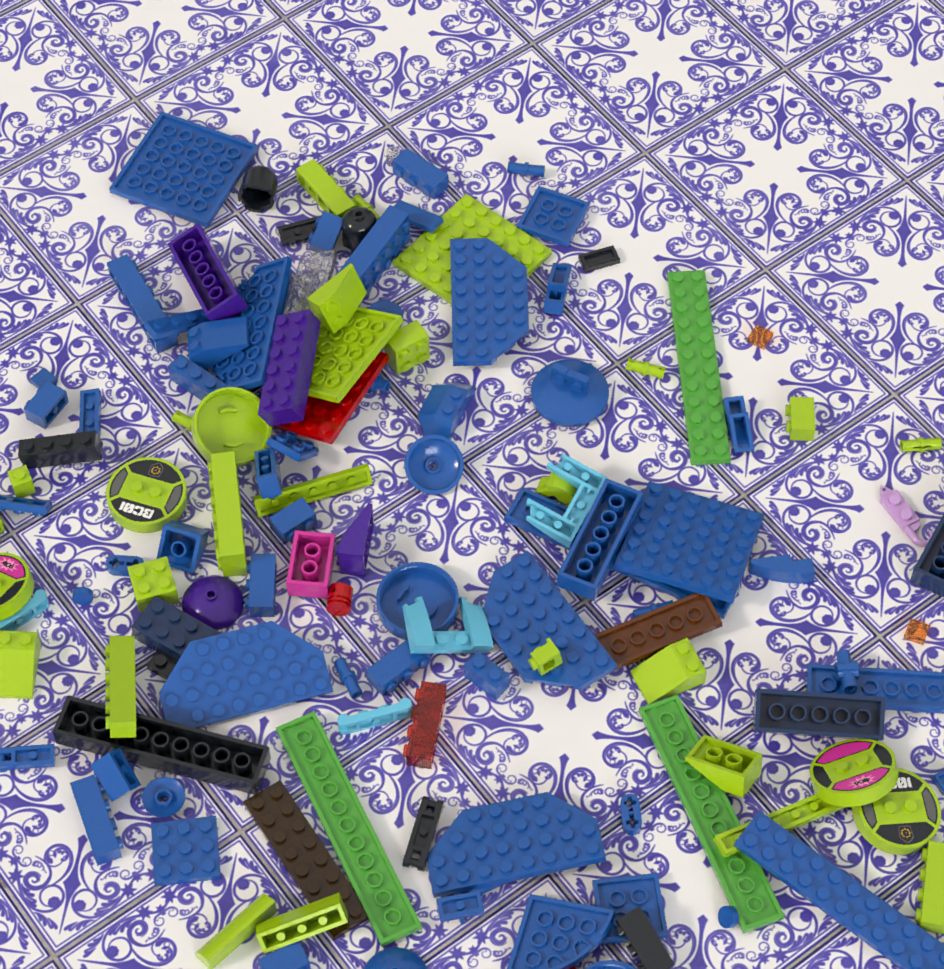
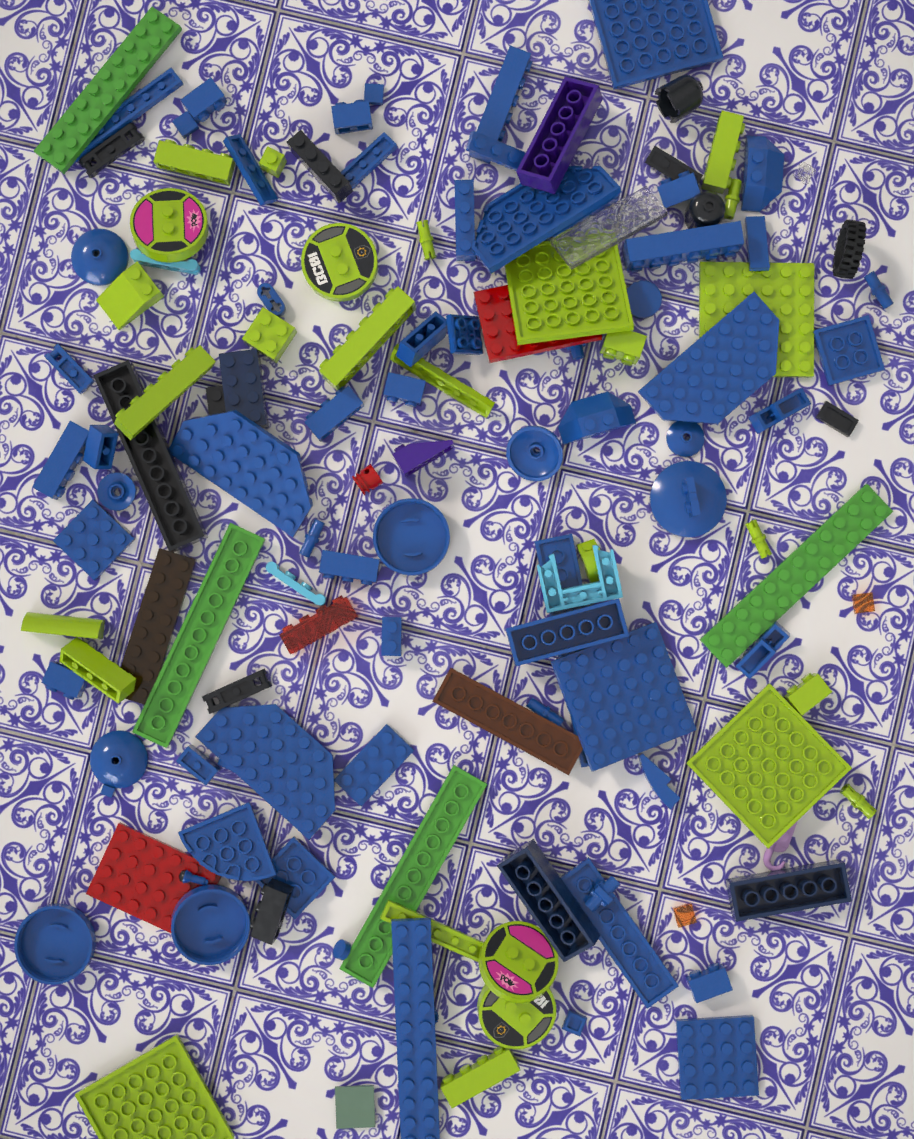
camera: 50 degrees right, 30 degrees up
blue tile [72,587,93,605] -> none
blue slope [156,520,209,574] -> none
dark purple dish [182,576,244,631] -> none
blue slope [188,316,249,370] -> none
lime piece [191,387,272,467] -> none
dark purple brick [258,309,321,426] -> none
dark pink brick [286,530,336,599] -> none
lime slope [307,263,367,334] -> none
blue brick [392,148,449,200] -> none
medium azure wedge [402,596,494,654] -> none
blue plate [483,551,617,690] -> none
lime brick [528,638,563,676] -> none
blue beam [620,794,642,836] -> none
lime slope [630,638,707,705] -> none
lime slope [685,734,763,798] -> none
none -> blue plate [334,724,414,806]
none -> blue dish [666,421,704,457]
none -> lime plate [686,683,852,849]
none -> blue wedge [741,135,784,212]
none -> black tyre [832,220,866,279]

